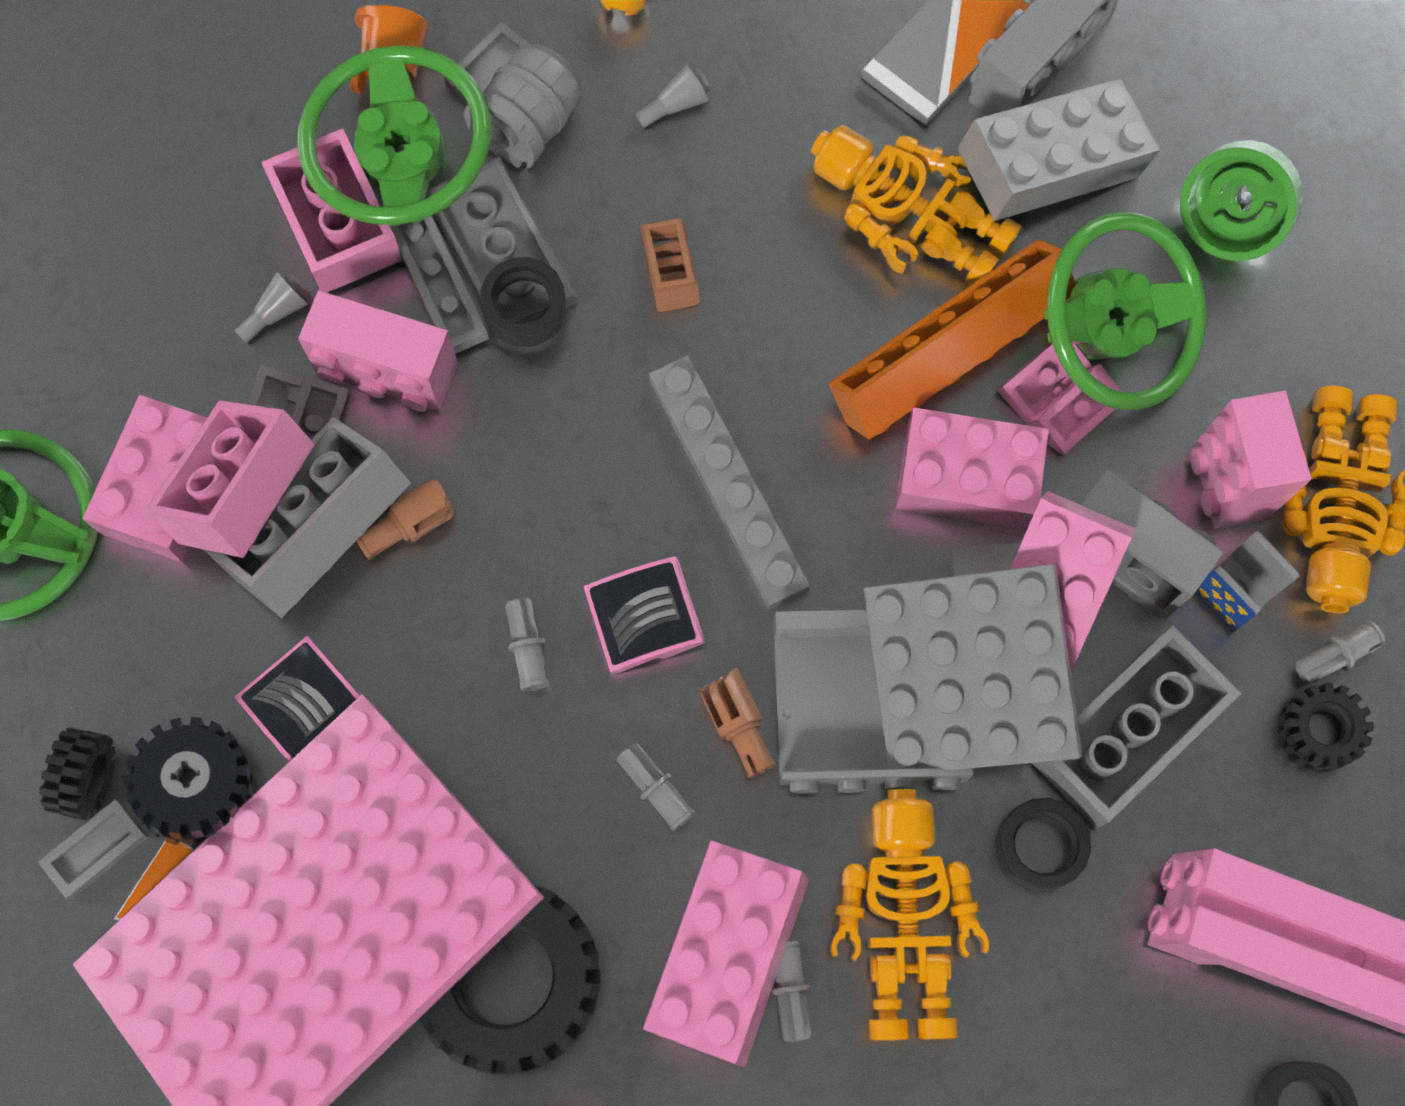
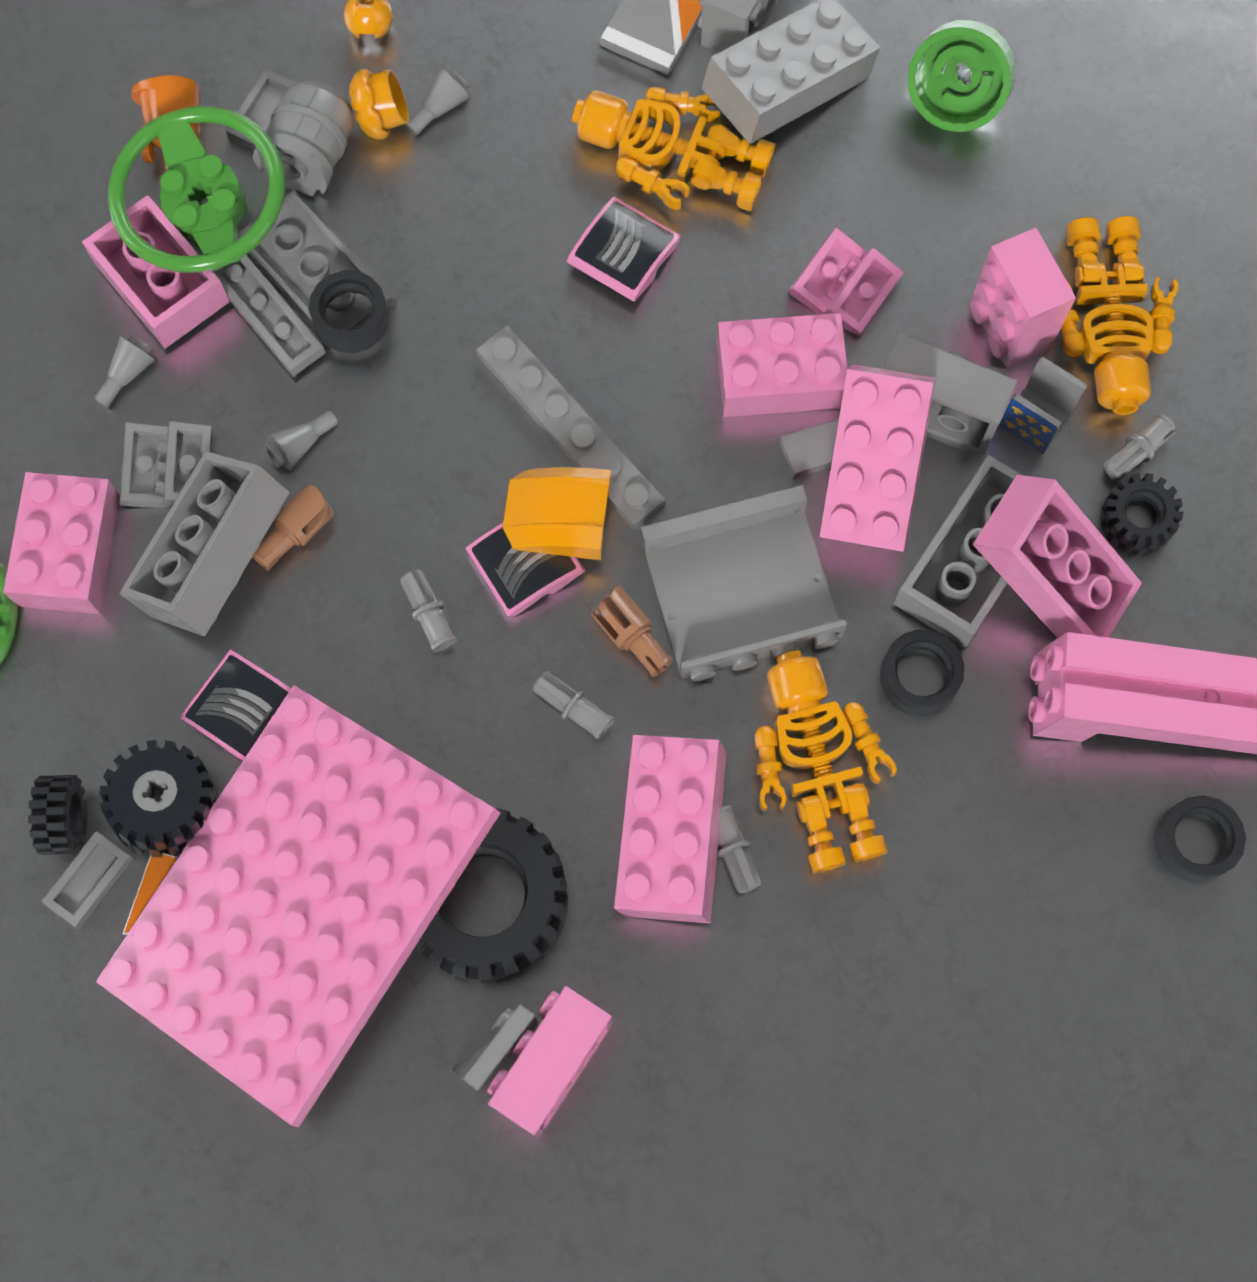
camera: 10 degrees left, 0 degrees up
bright pink brick [145,400,315,558] -> none
bright pink brick [298,290,458,411] -> none
nougat slope [640,217,700,312] -> none
orange brick [828,239,1076,440] -> none
light grey plate [864,563,1082,771] -> none
bright green piece [1044,212,1206,411] -> none
none -> light grey cone [265,411,338,470]
none -> light orange piece [349,69,409,140]
none -> light orange slope [502,467,612,560]
none -> slope [567,197,681,302]
none -> bright pink brick [973,475,1142,638]

